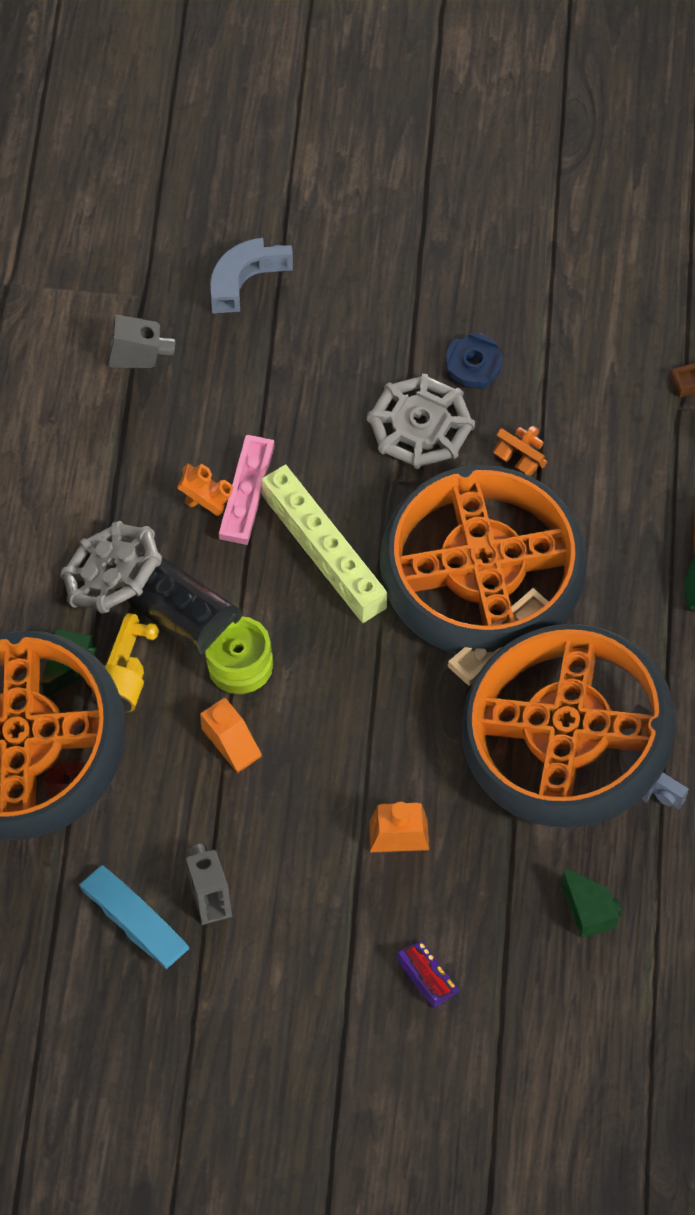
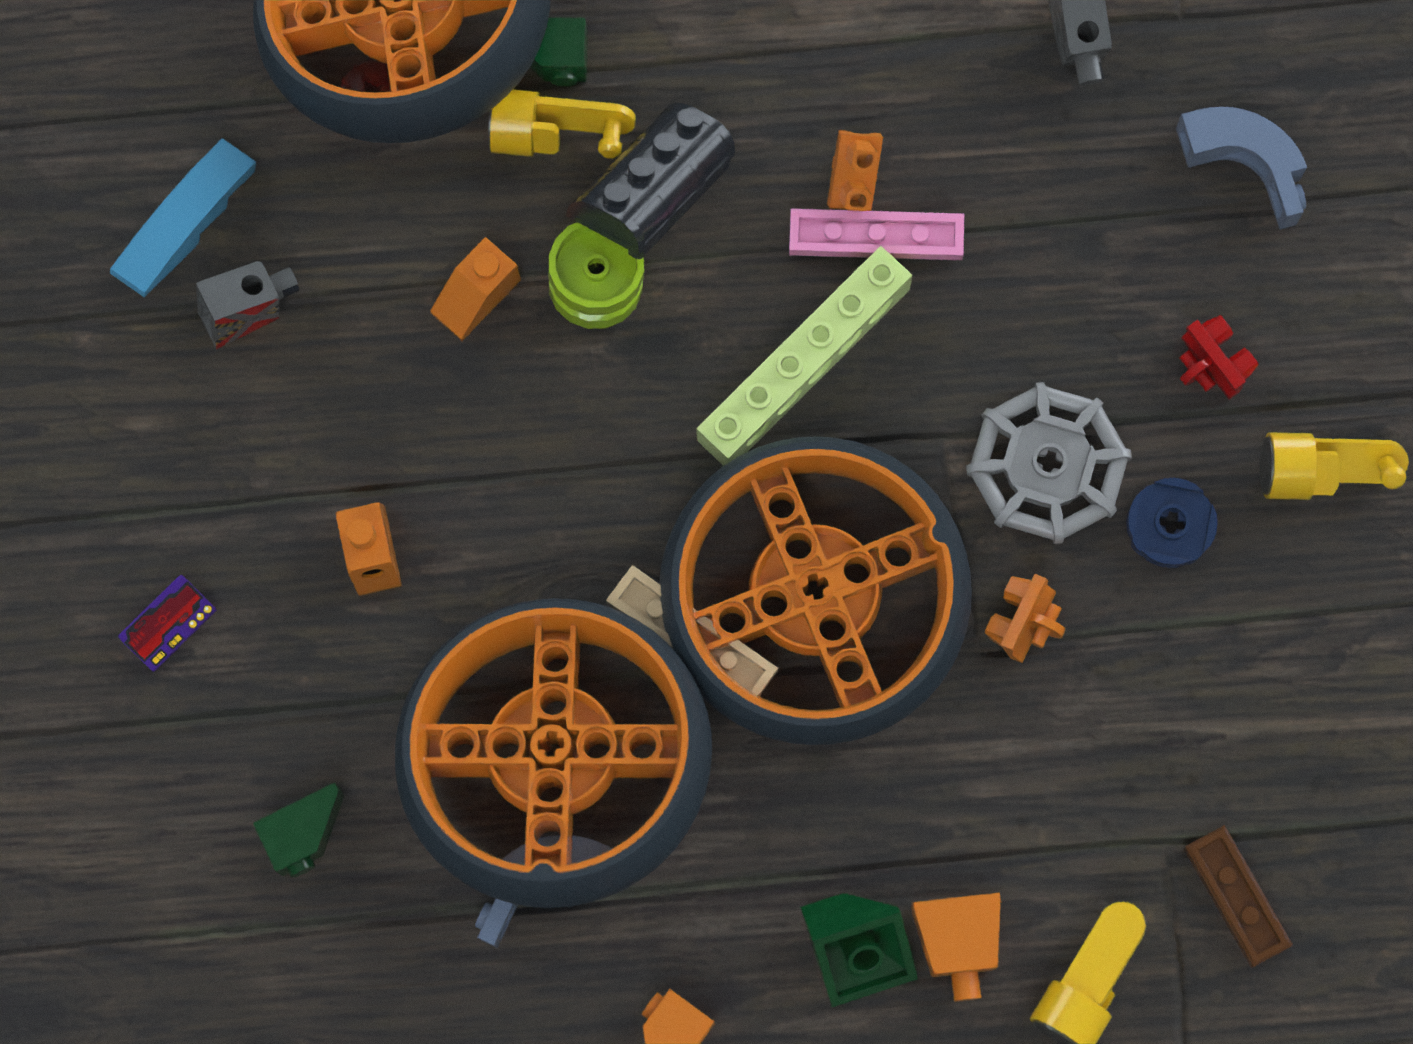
camera: 85 degrees right, 15 degrees up
light grey plate [60,521,162,613] -> none
none -> red hips [1179,315,1259,400]
none -> yellow piece [1260,432,1409,500]

